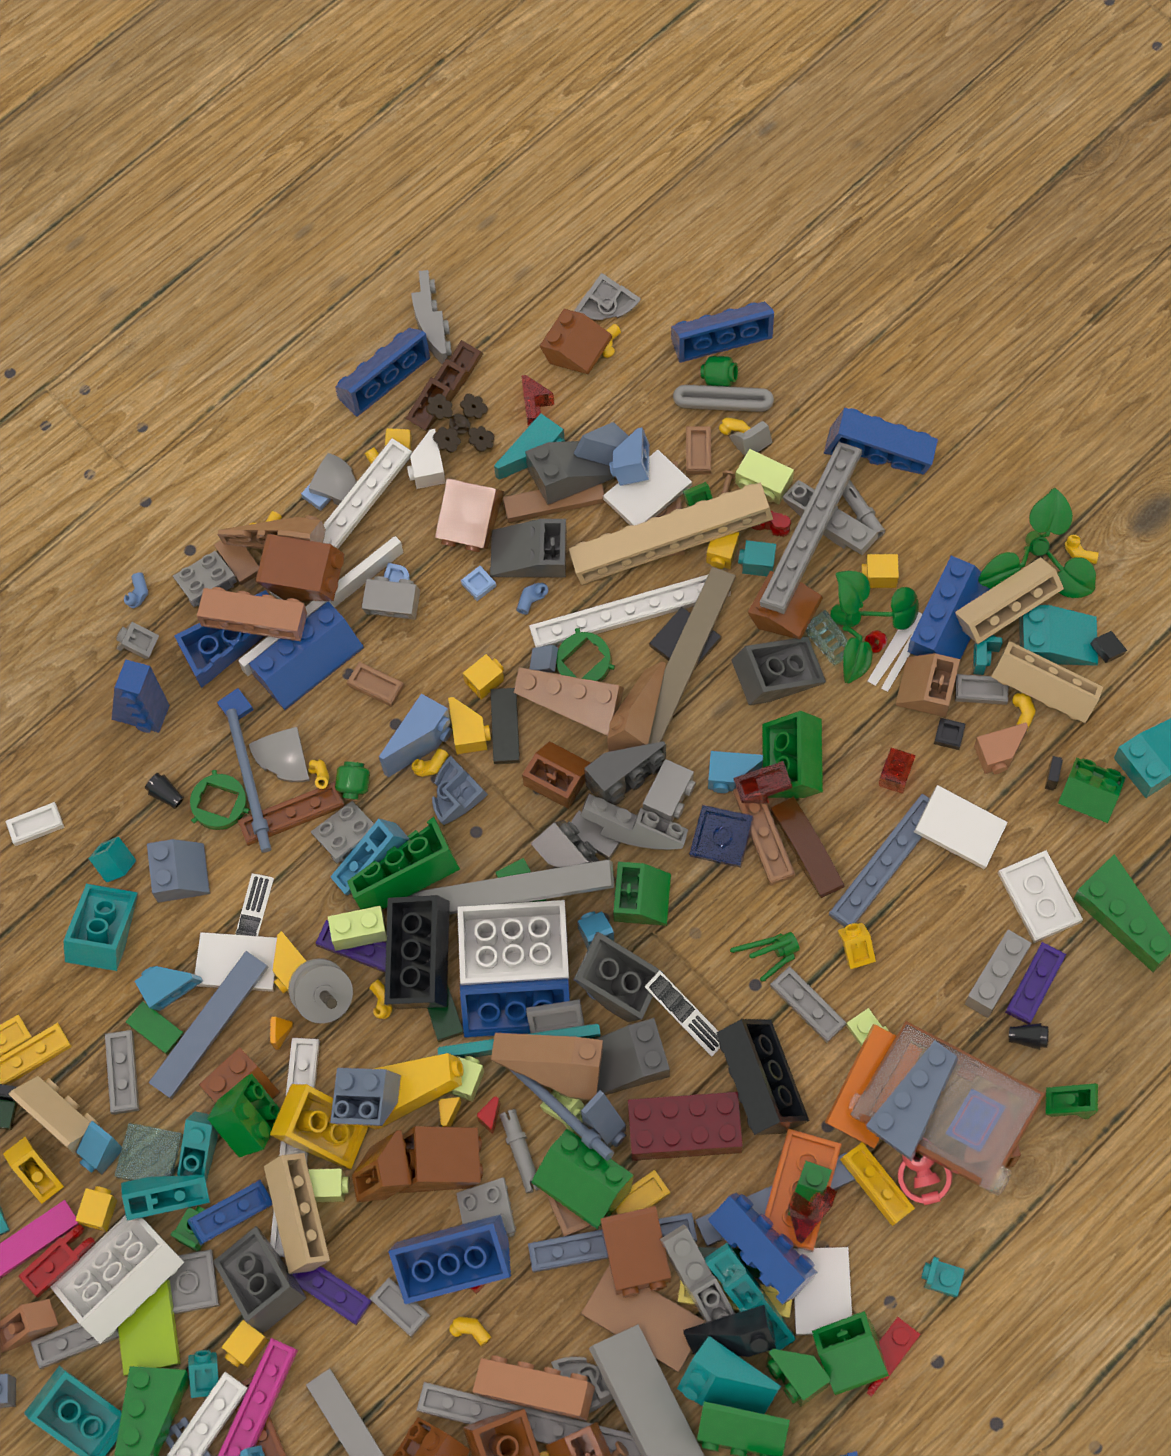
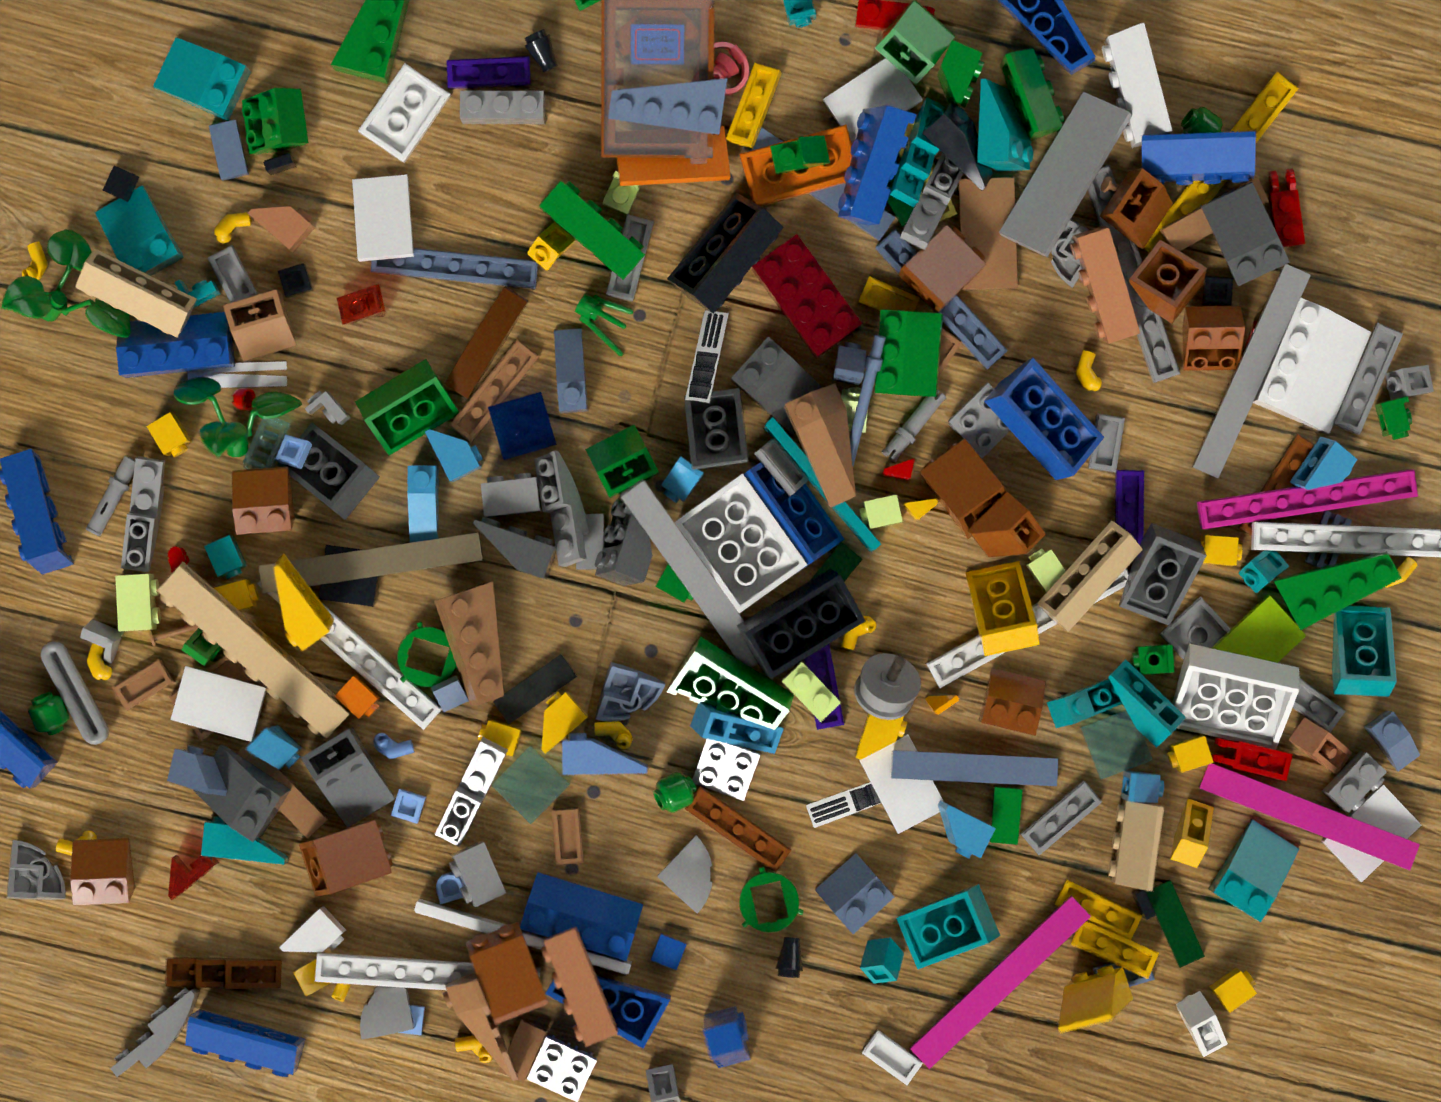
camera: 125 degrees left, 20 degrees up
blue tile [187,1180,273,1245] -> none
green slope [207,1074,280,1158] -> none
sand blue bar [226,709,271,853] -> none
yellow arm [308,759,330,789] -> none
sand blue slope [330,1068,401,1126] -> none
yellow slope [364,1053,464,1130] -> none
dark brown plant [426,394,494,453] -> none
dark orange slope [522,741,591,809] -> none
medium nougat wedge [607,661,666,752] -> none
medium blue slope [609,427,650,486] -> none
clear red slope [733,761,792,804] -> none
light grey tile [760,442,862,614] -> none
clear red slope [788,1185,837,1244] -> none
tan brick [991,641,1103,723] -> none
none -> sand blue tile [209,120,249,181]
none -> dark azure slope [246,725,302,769]
none -> yellow slope [274,553,334,651]
none -> light blue tile [275,434,312,469]
none -> light grey bracket [305,391,351,425]
none -> orange brick [335,675,381,719]
none -> dark azure slope [407,466,439,543]
none -> slope [435,737,508,847]
none -> clear light blue tile [491,746,570,824]
none -> green wedge [539,180,645,280]
none -> sand blue slope [554,329,588,413]
none -> dark pink tile [910,896,1091,1069]

